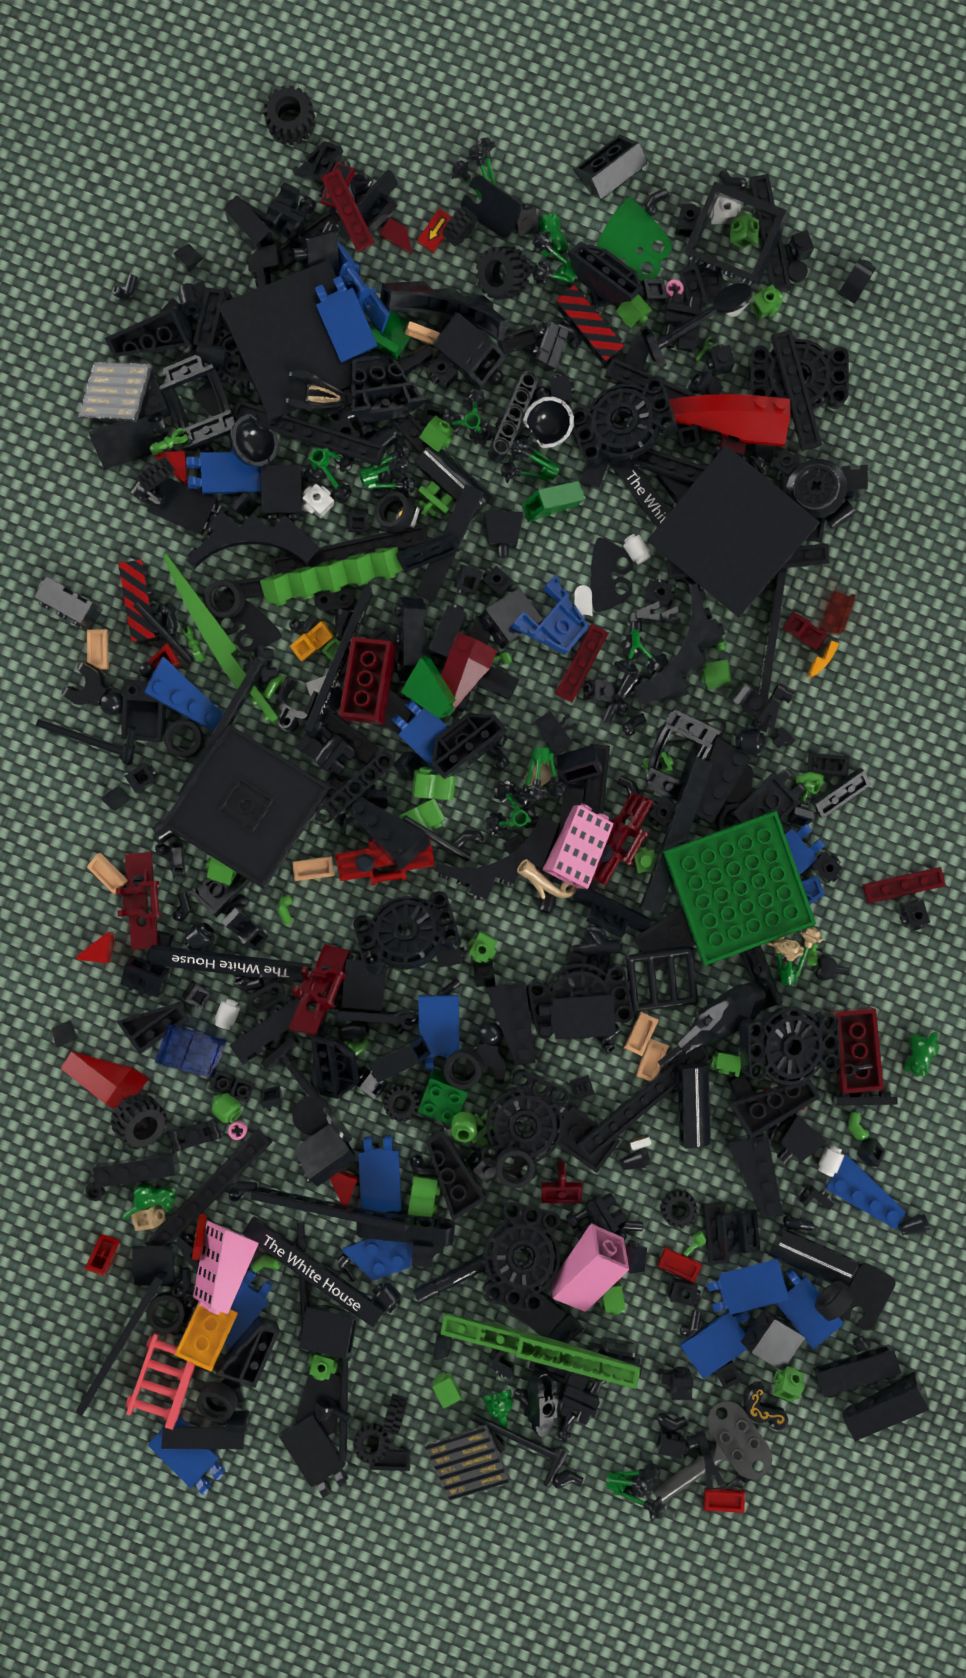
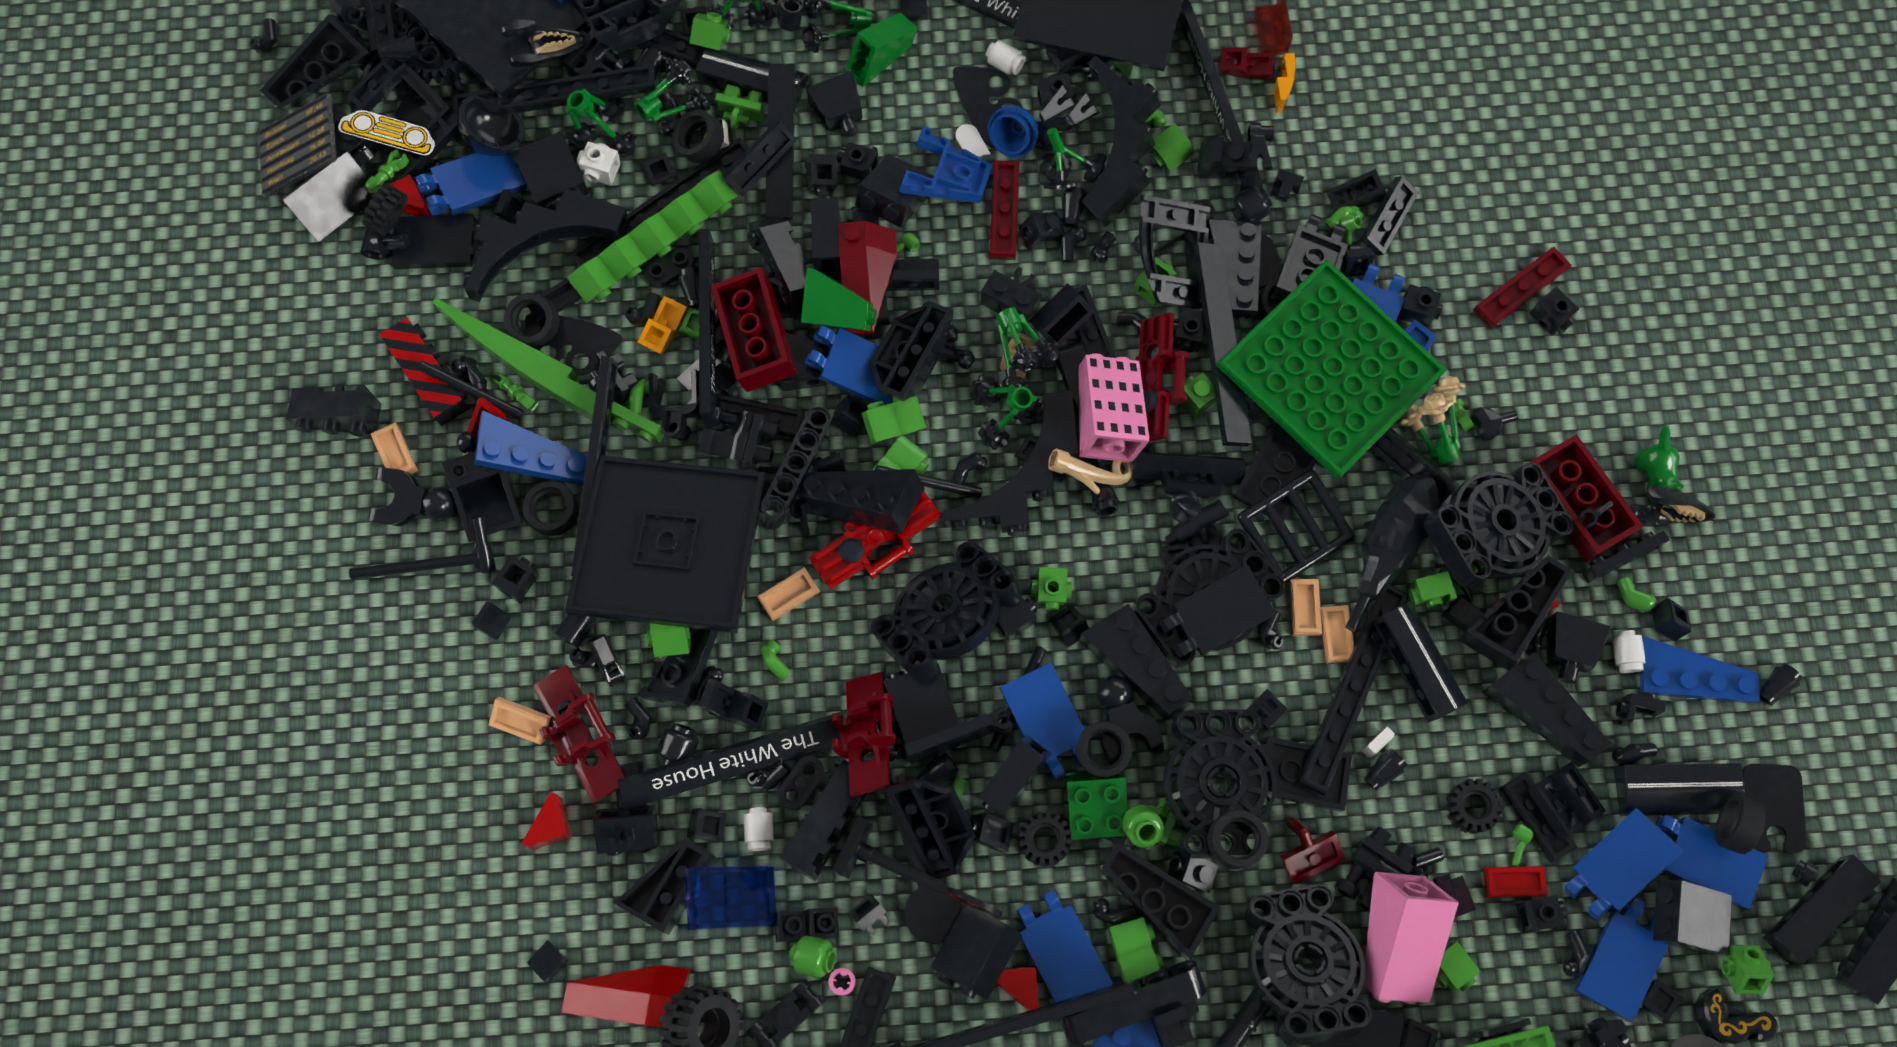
camera: 25 degrees left, 15 degrees down
none -> sticker [338,110,435,155]
none -> blue piece [988,105,1038,158]
none -> black animal [1629,486,1715,527]

